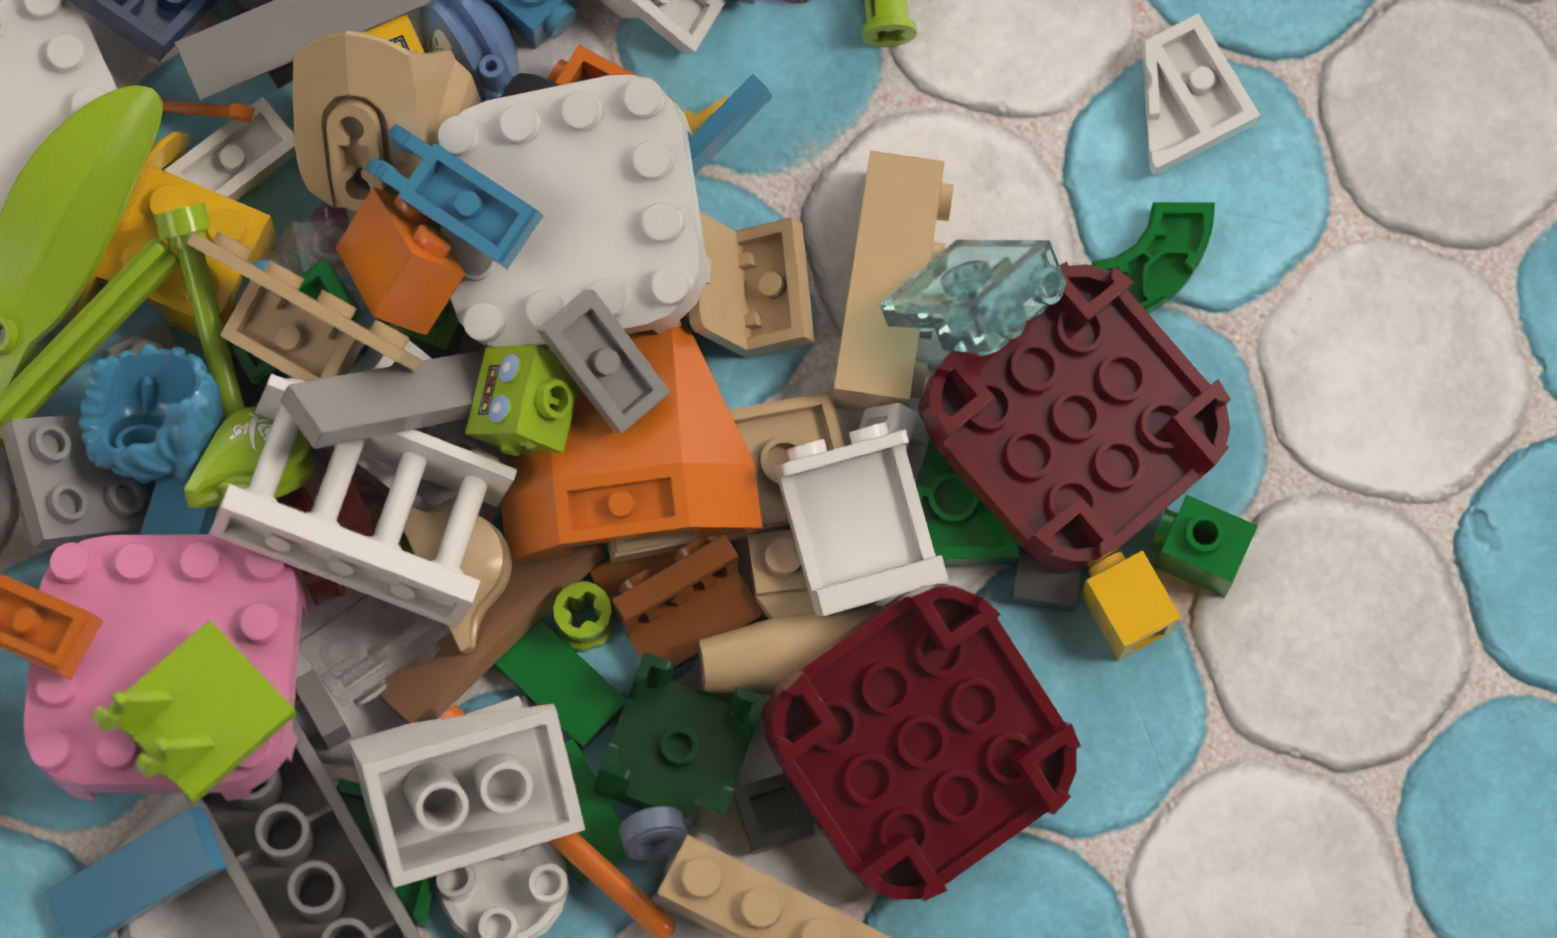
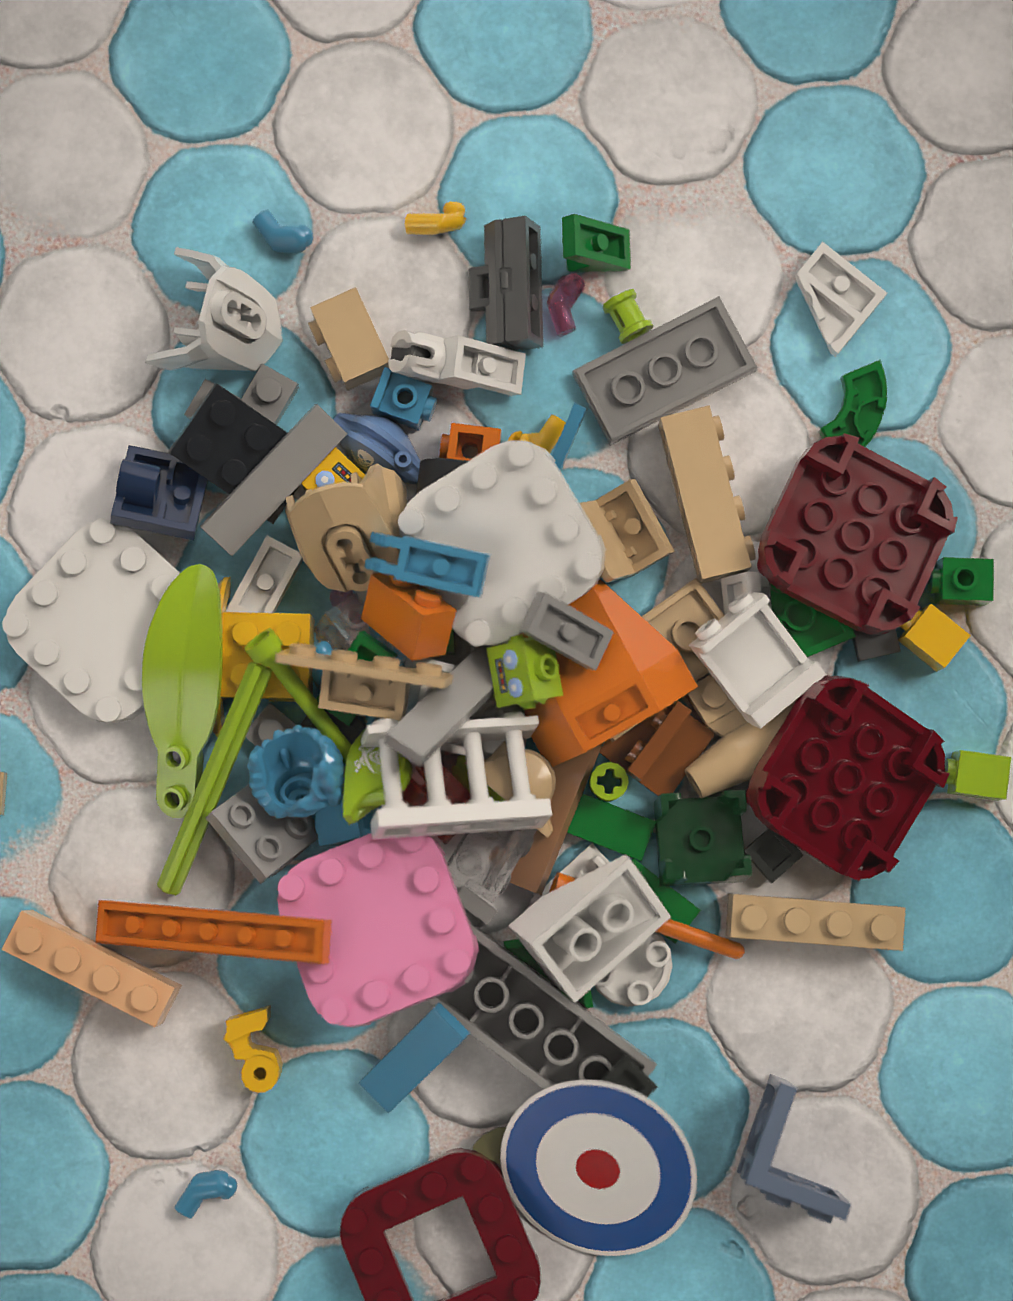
camera: 20 degrees left, 10 degrees up
lime plate [93,620,297,804] -> none
orange hinge [158,94,254,122] -> none
sand blue tile [619,806,688,861] -> none
clear light blue plate [879,239,1067,356] -> none
none -> light grey tile [572,296,758,446]
none -> lime brick [945,750,1011,801]

